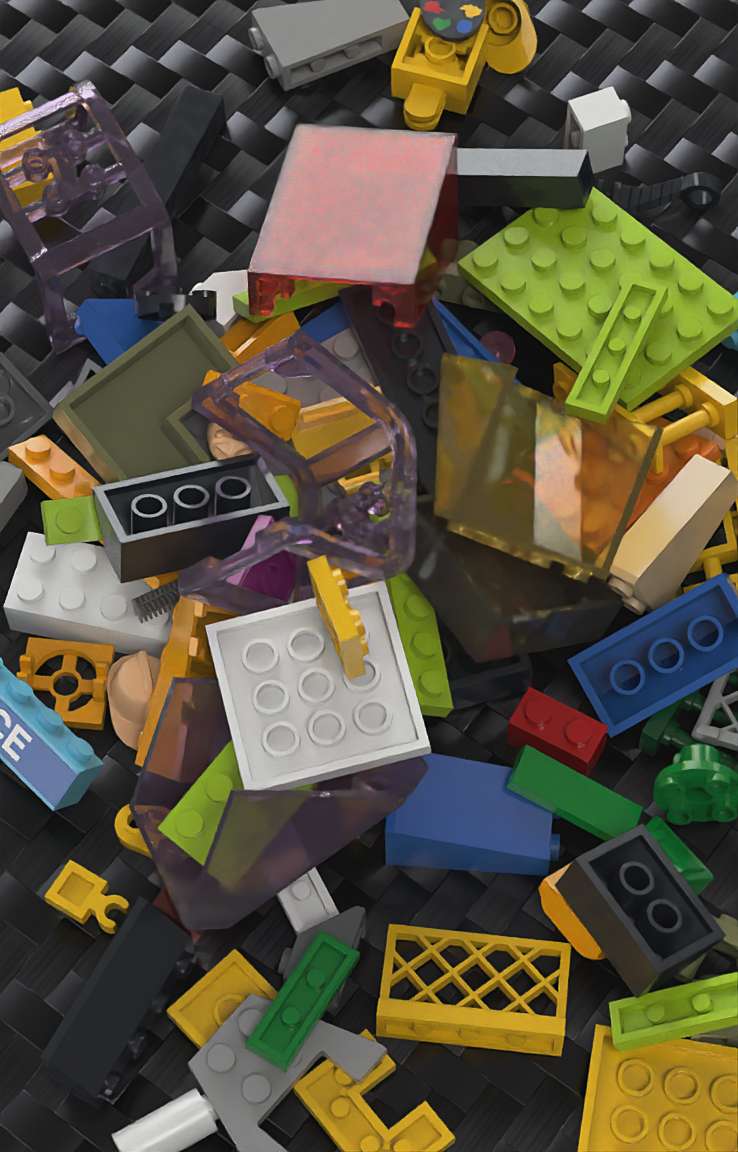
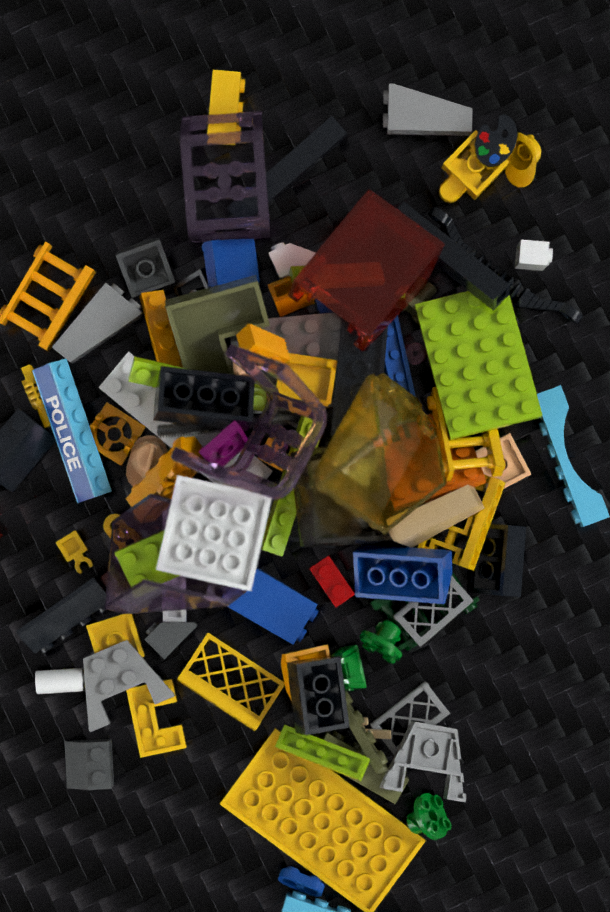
camera: 30 degrees right, 25 degrees up
black plate [134,286,217,322] -> none
green tile [246,930,360,1072] -> none
yellow plate [307,555,370,680] -> none
green tile [506,745,643,842] -> none
lime plate [565,276,668,425] -> none

